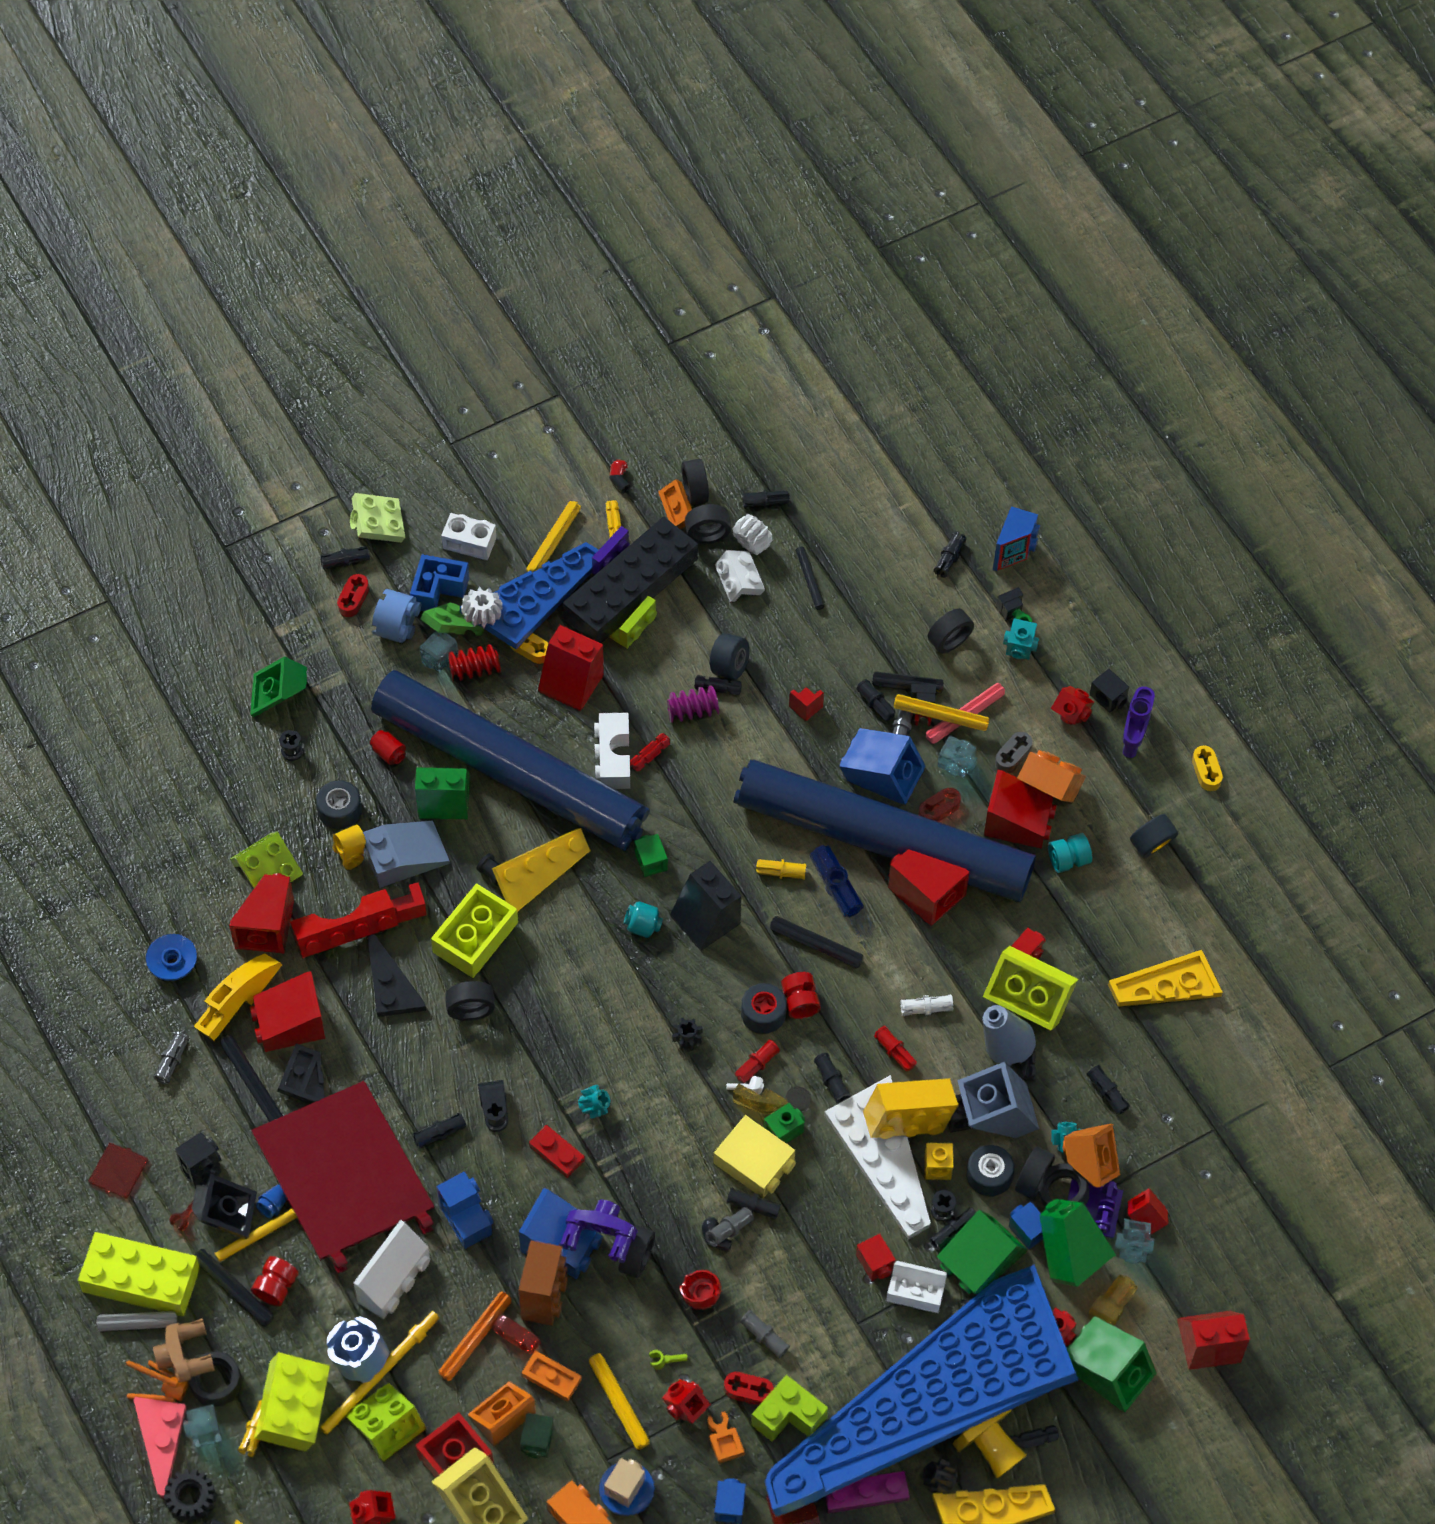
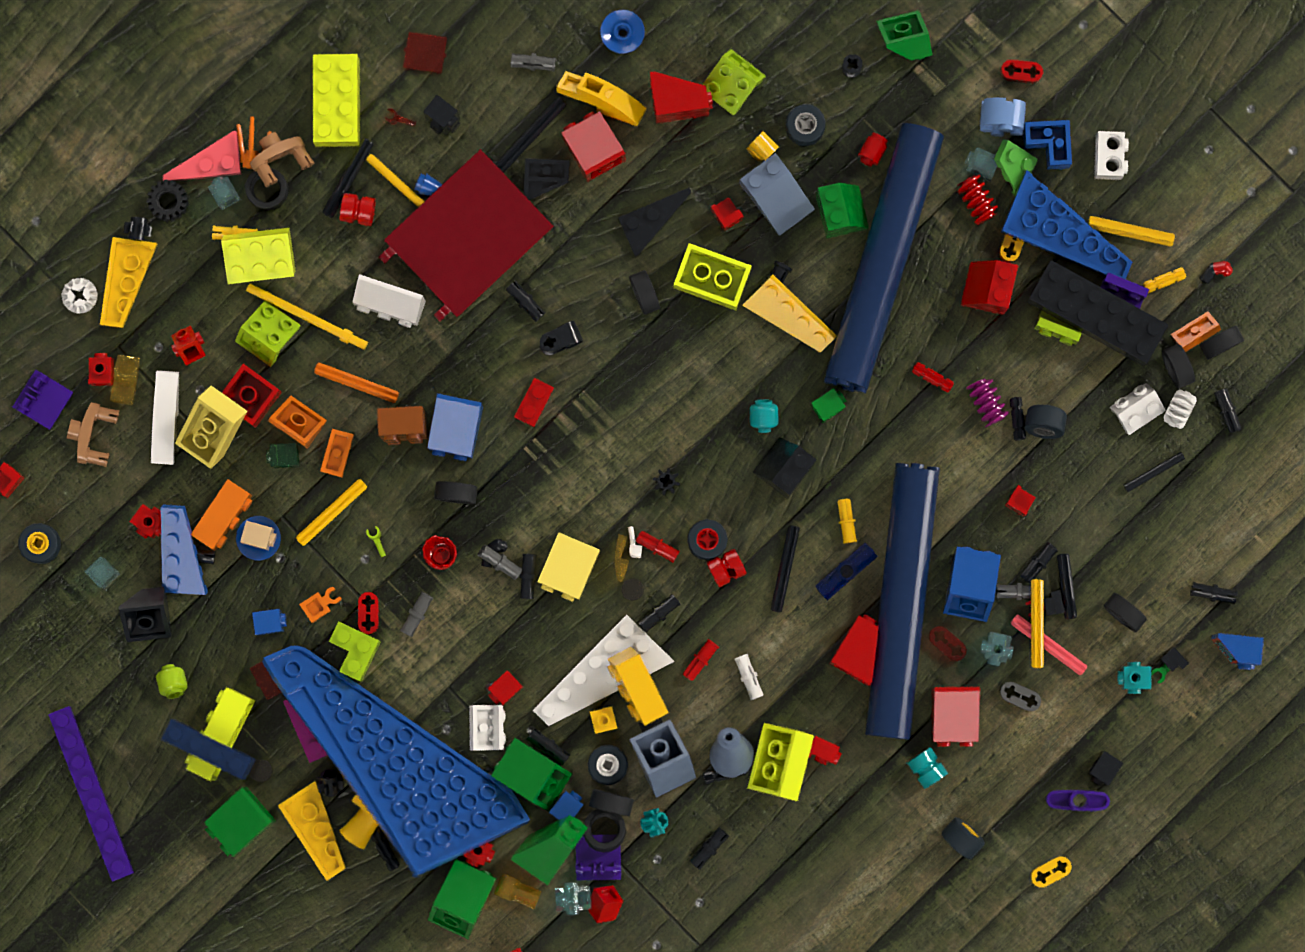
camera: 80 degrees right, 25 degrees up
light grey axle [97,1311,177,1331] -> none
black slope [192,1174,257,1239] -> none
red arch [290,889,398,958] -> none
black pin [320,545,370,570] -> none
medium blue brick [327,1317,389,1383] -> none
yellowish green plate [350,493,405,543] -> none
blue brick [437,1171,494,1249] -> none
white gear [461,587,502,628] -> none
clear red beam [491,1315,541,1354] -> none
dark purple connector [559,1200,638,1263] -> none
teal gear [578,1085,611,1119] -> none
white arch [594,713,630,789] -> none
red brick [662,1379,711,1424] -> none
green brick [763,1103,805,1144] -> none
black bush [931,1190,956,1222] -> none
orange brick [1017,750,1086,803] -> none
red brick [1050,686,1094,725] -> none
orange slope [1063,1124,1120,1187] -> none
yellow wing [1108,950,1223,1007] -> none

